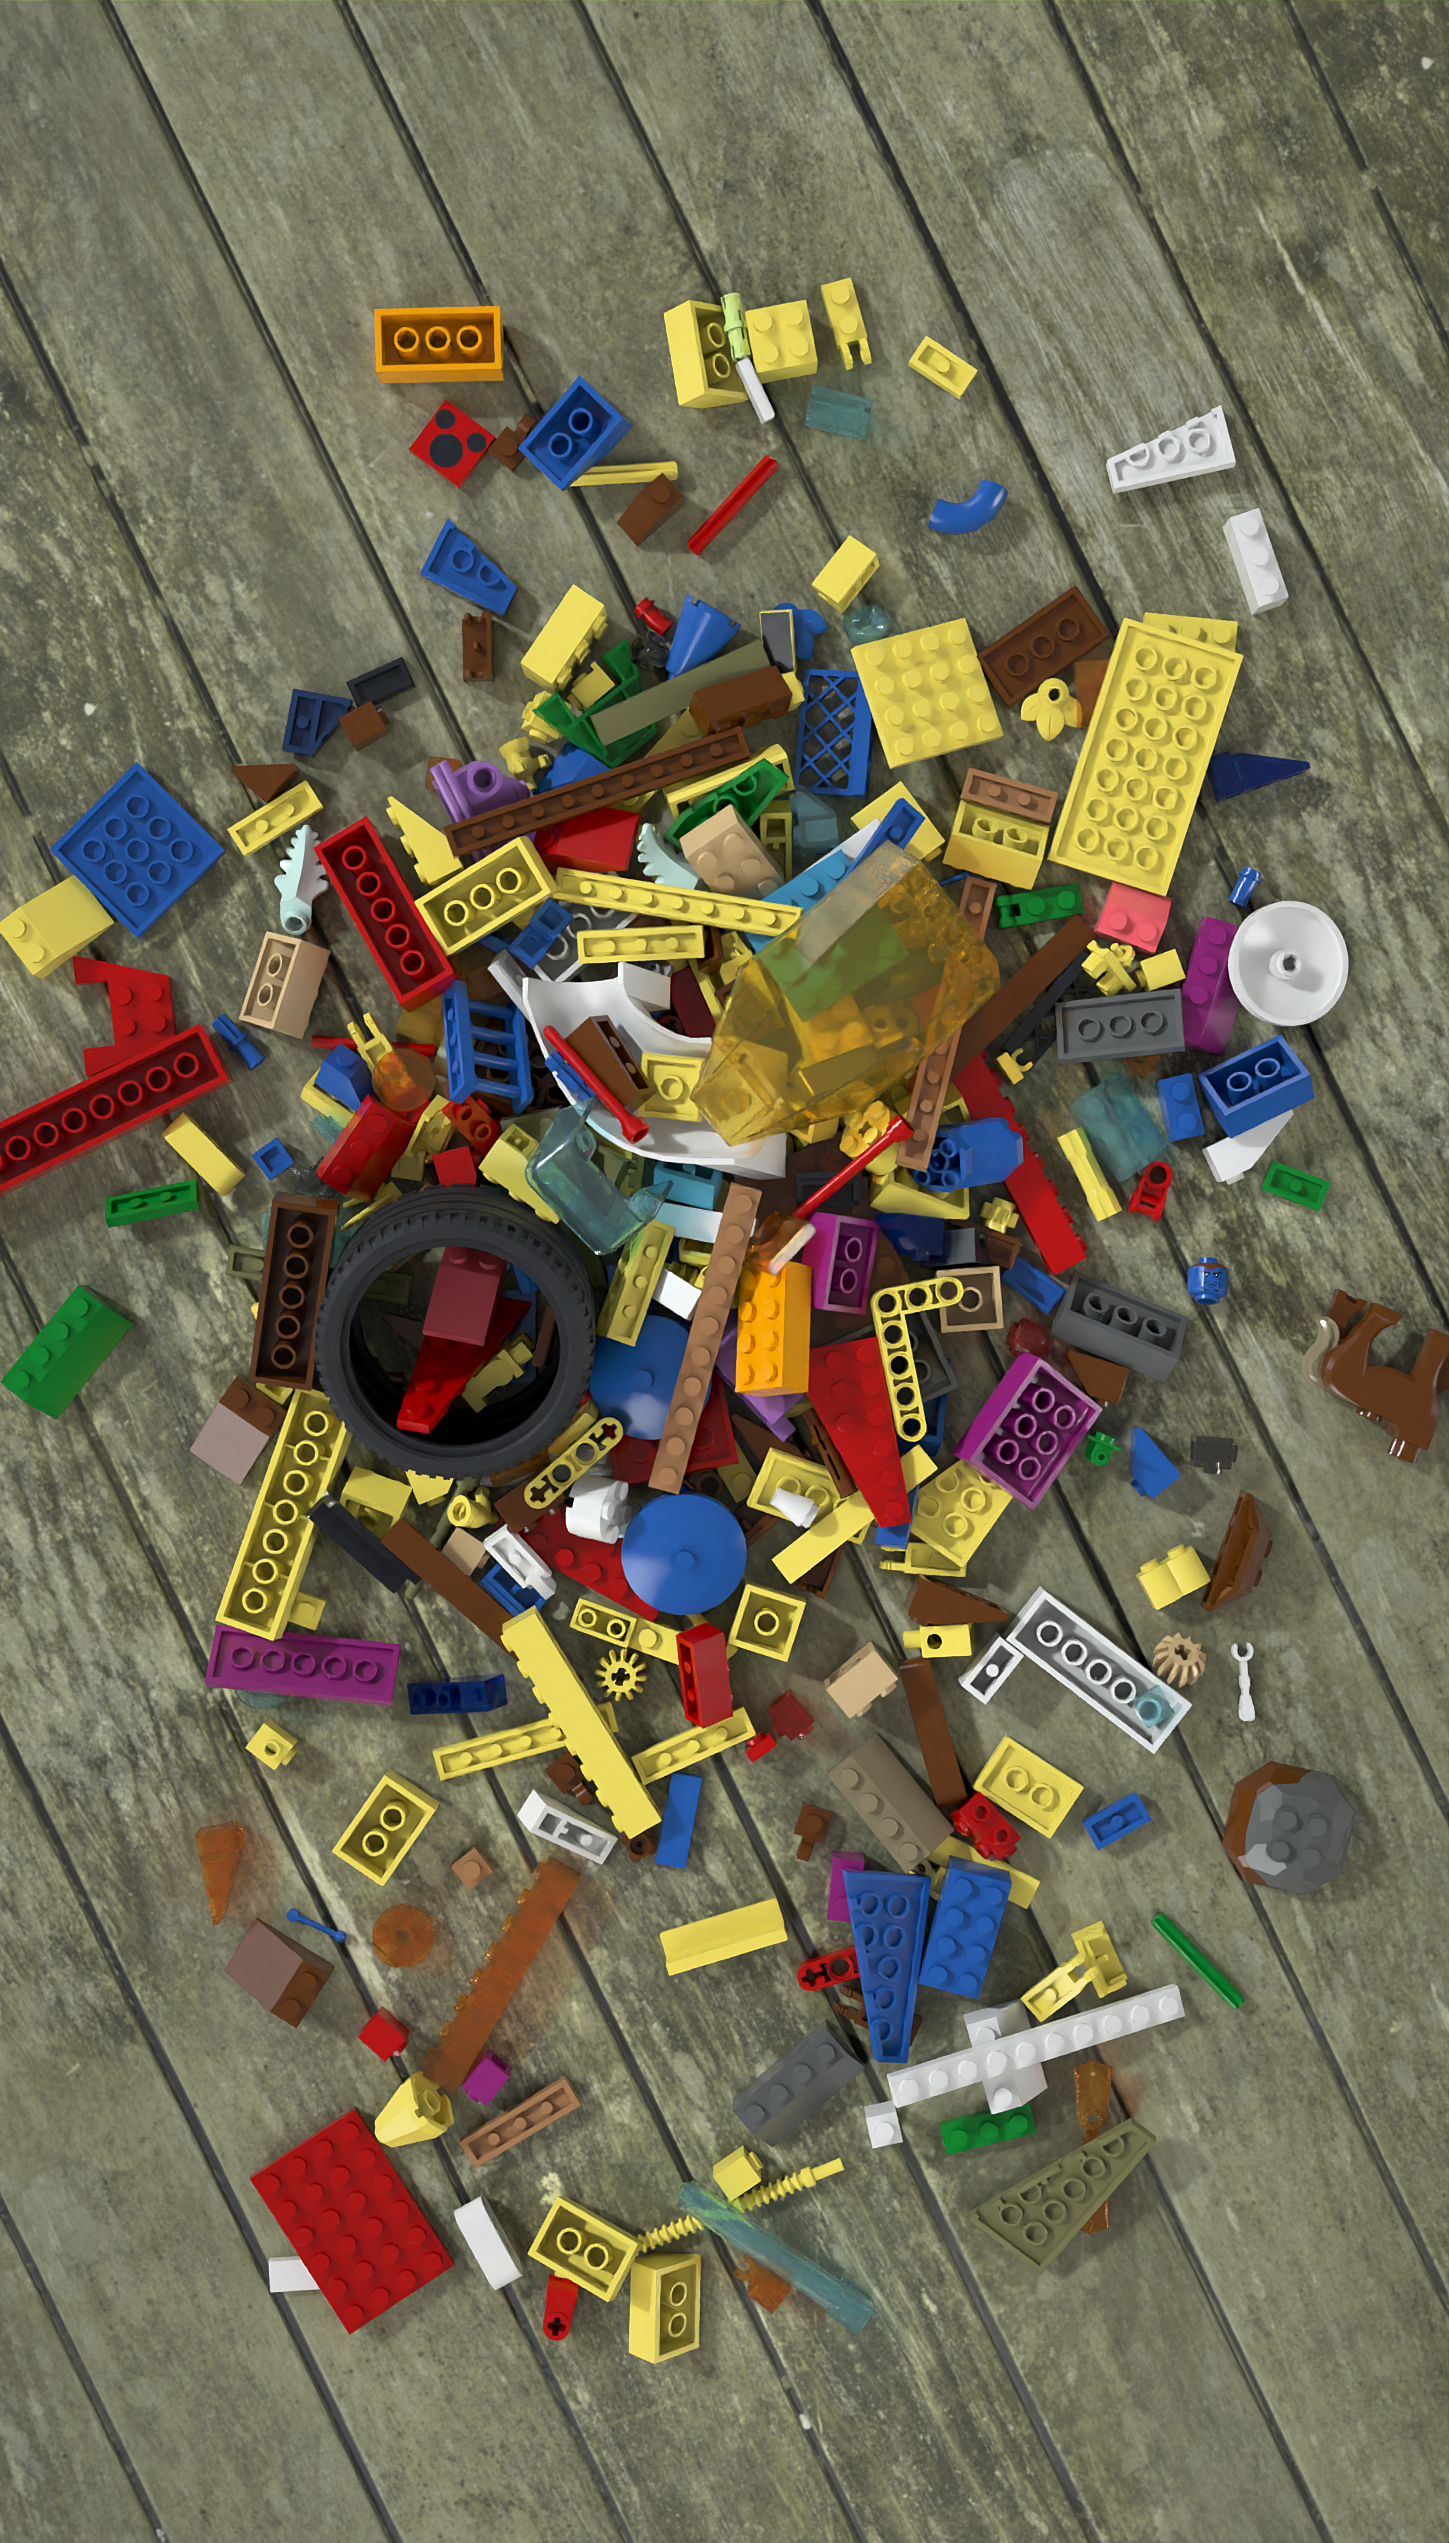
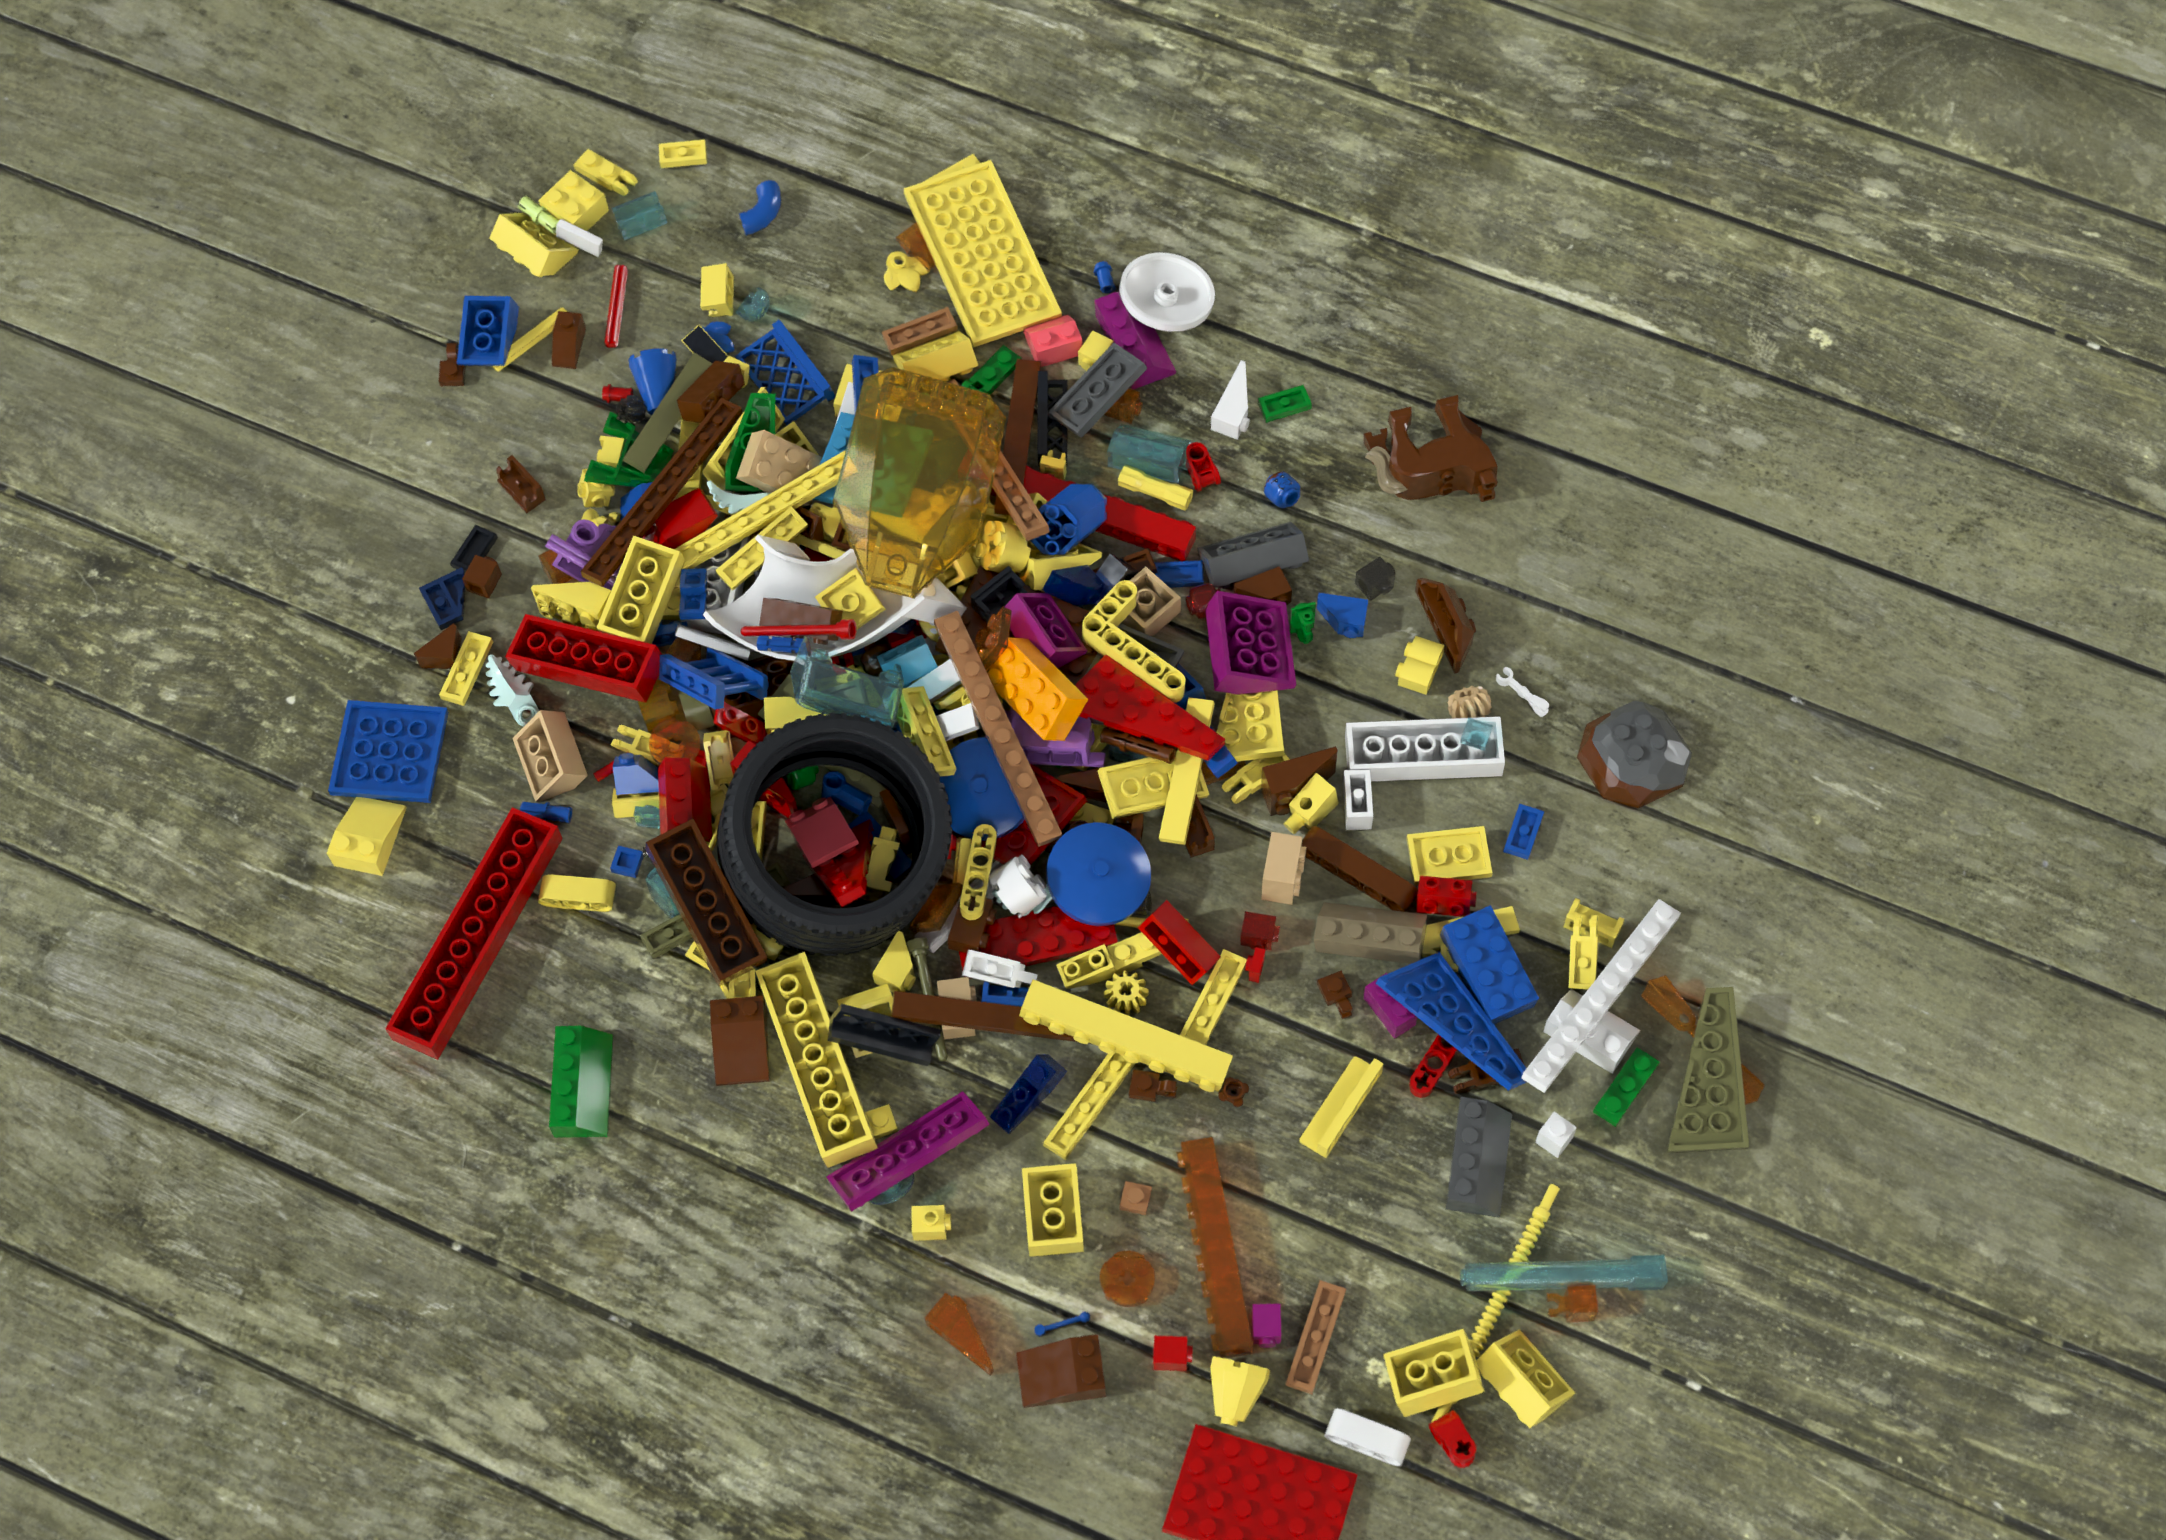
camera: 40 degrees left, 25 degrees down
red wing [72,956,177,1077] -> none
green plate [105,1179,200,1228] -> none
light orange brick [374,306,504,384] -> none
red tile [409,400,496,489] -> none
blue wing [420,518,518,618] -> none
light yellow piece [447,1486,499,1529] -> none
white slope [517,1789,618,1864] -> none
light yellow brick [520,584,608,694] -> none
blue tile [655,1771,702,1869] -> none
light yellow brick [713,2145,763,2202] -> none
light yellow brick [728,1579,806,1662] -> none
white cone [770,1487,819,1528] -> none
clear light blue slope [788,785,839,857] -> none
red piece [791,1114,915,1222] -> none
light yellow plate [851,618,1004,769] -> none
reddish brown tile [976,585,1111,709] -> none
light yellow gear [979,1197,1020,1234] -> none
light yellow hips [1081,940,1136,997] -> none
white wing [1106,405,1236,494] -> none
green axle [1151,1912,1245,2010] -> none
blue brick [1155,1073,1205,1142] -> none
blue brick [1197,1034,1315,1139] -> none
clear blue slope [1206,751,1311,803] -> none
white brick [1223,508,1289,615] -> none

